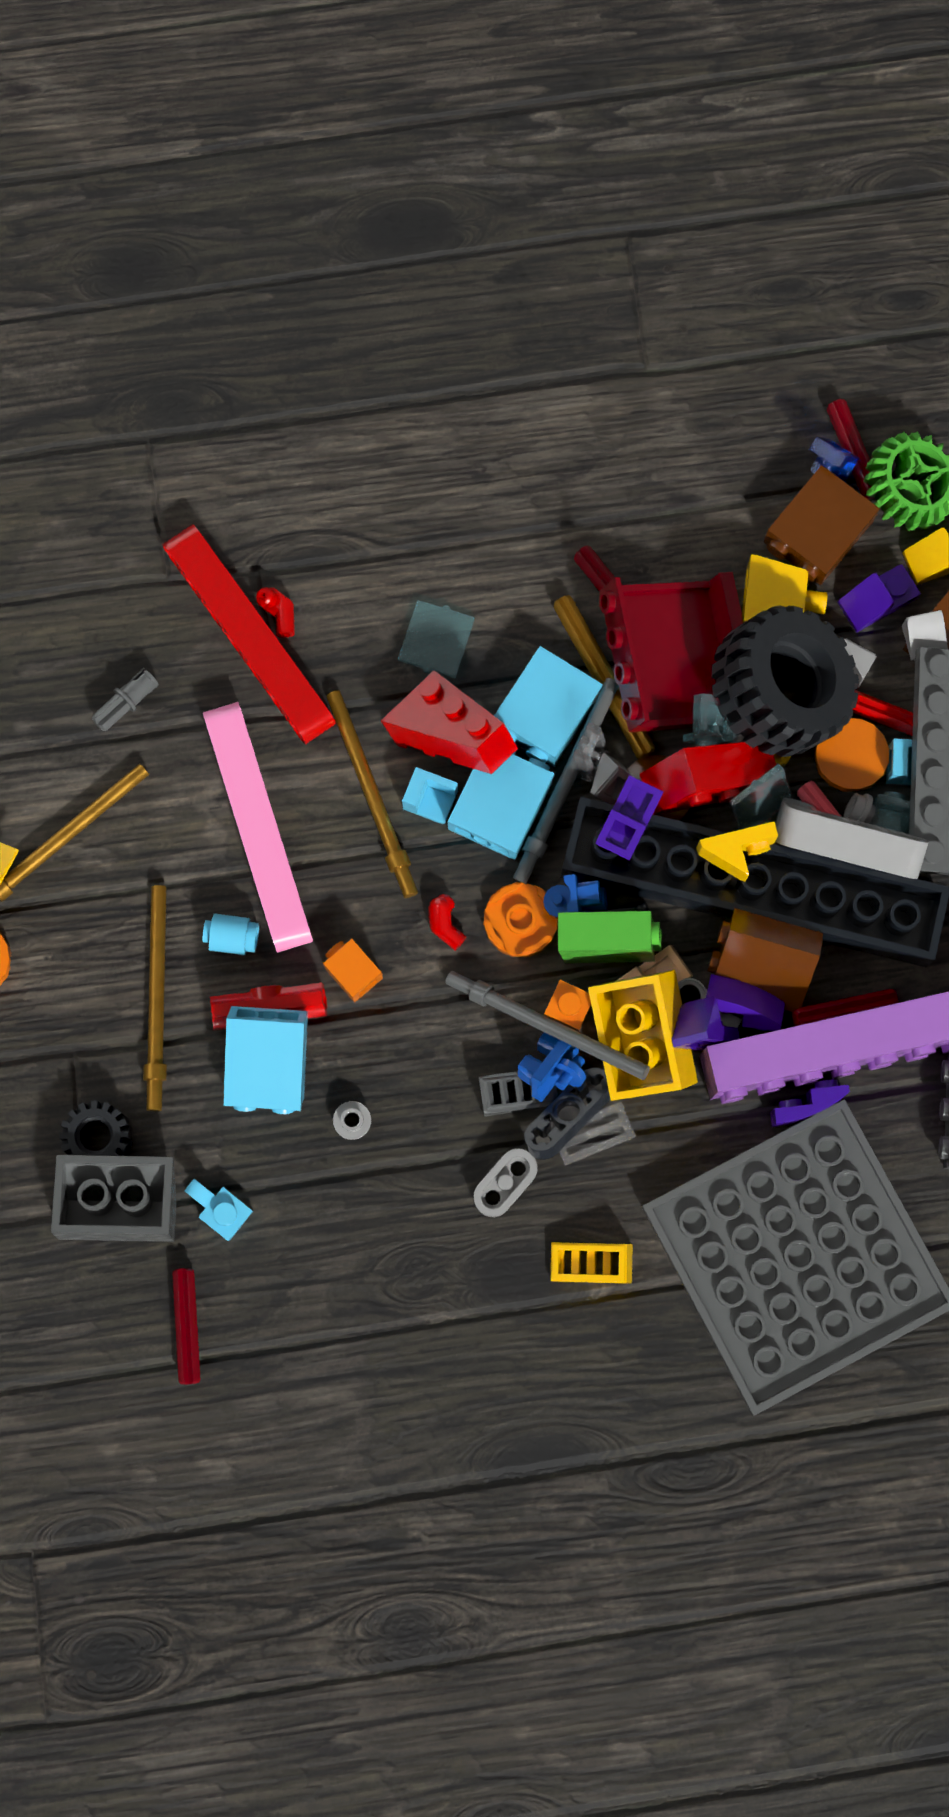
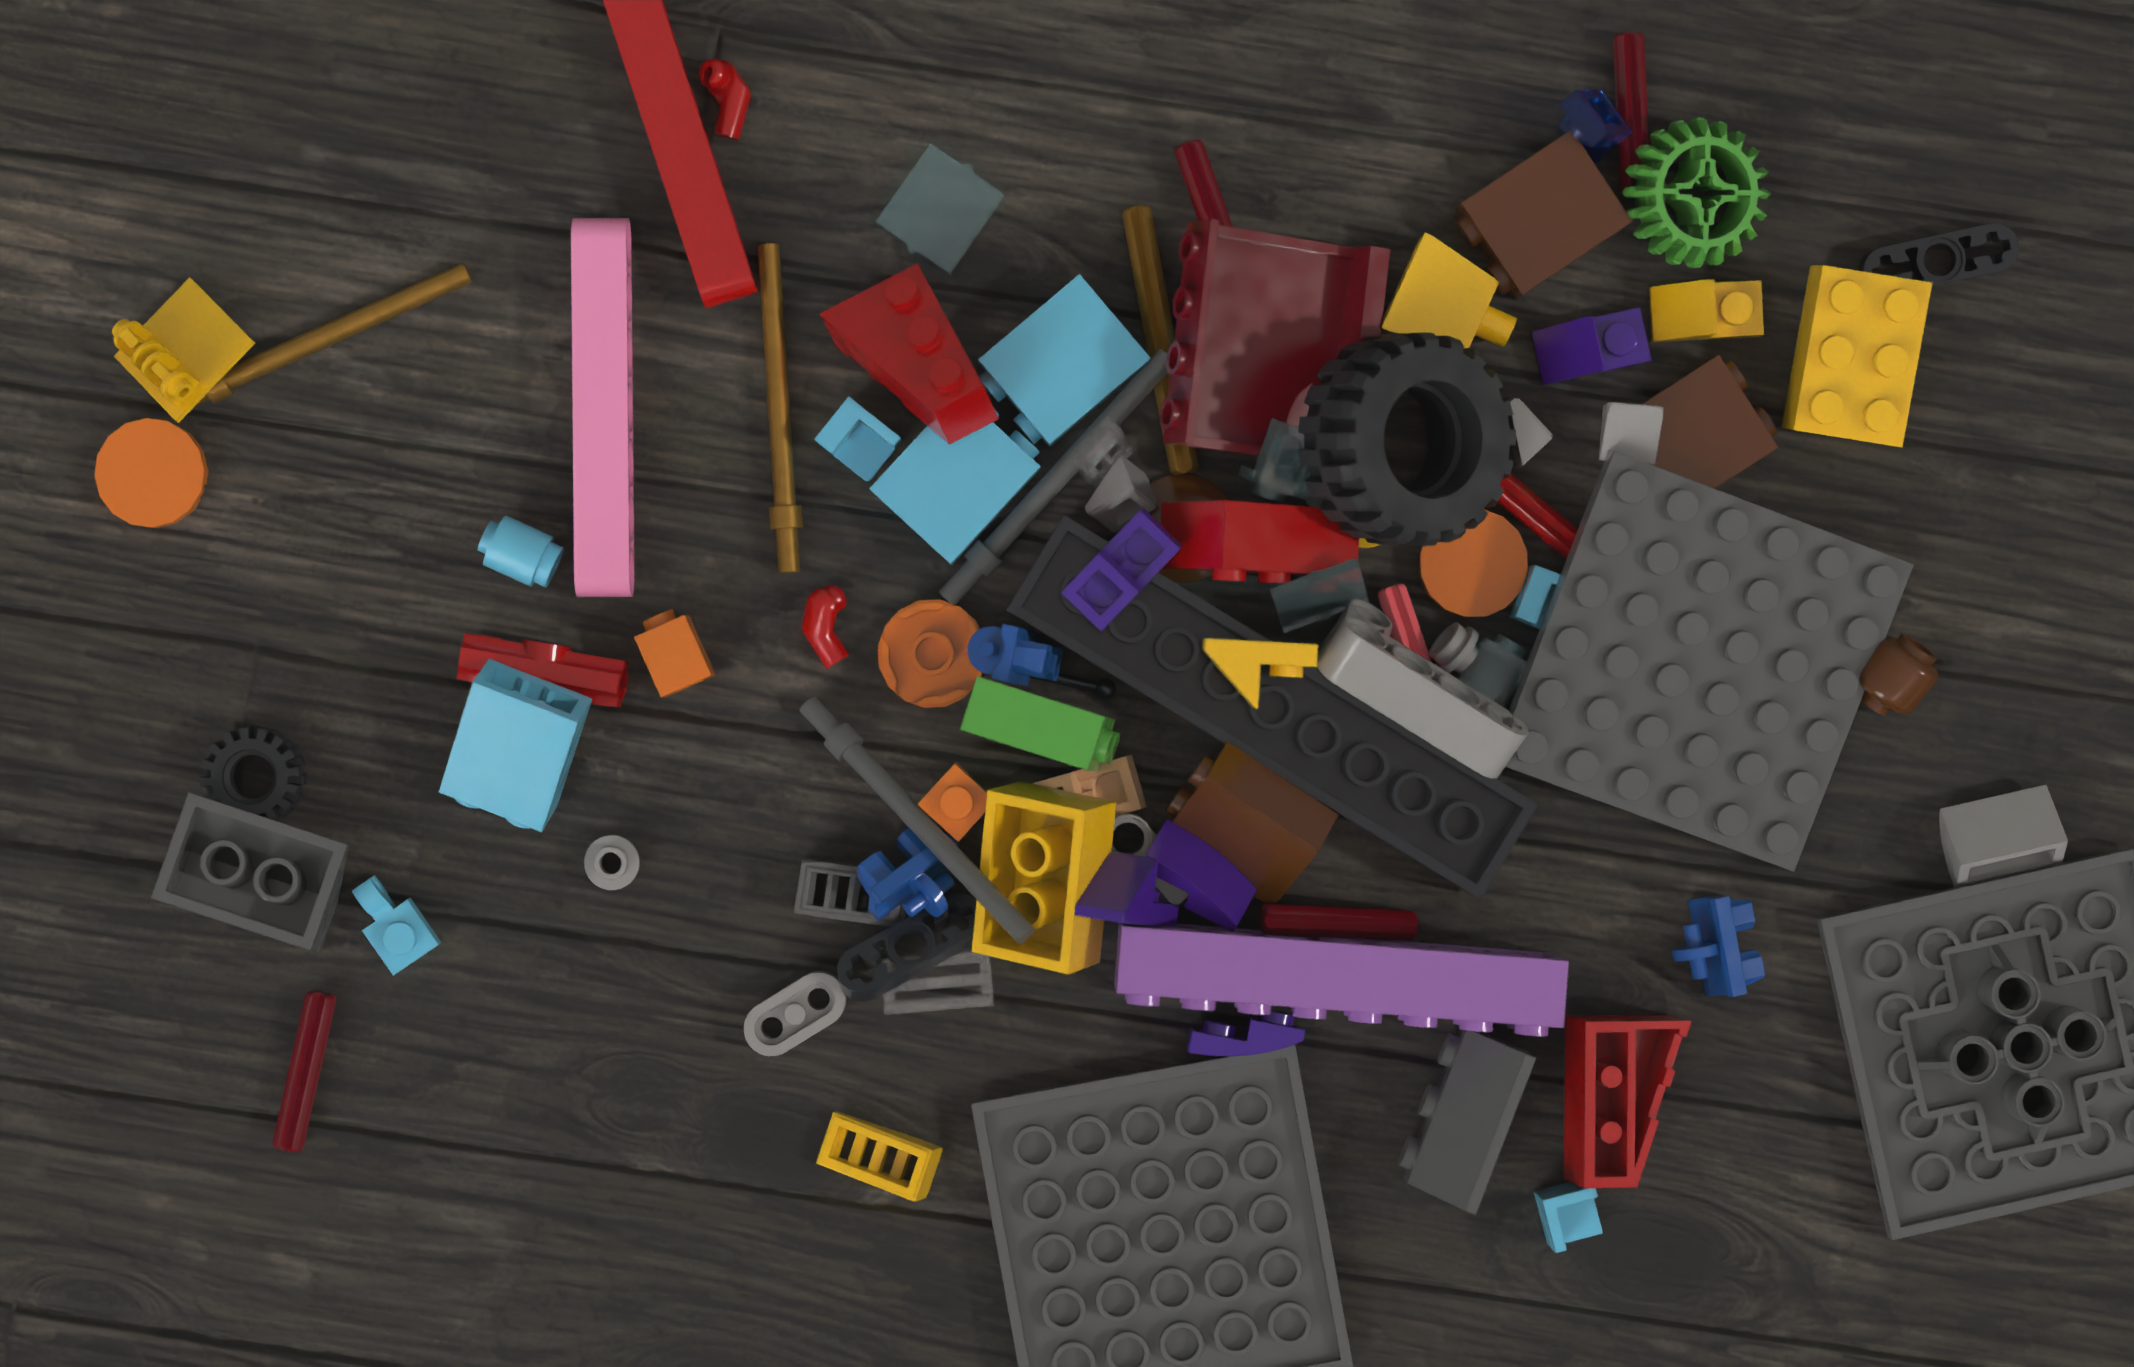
camera: 20 degrees right, 10 degrees up
dark grey axle [92,668,159,731] -> none
pearl gold bar [143,885,167,1111] -> none

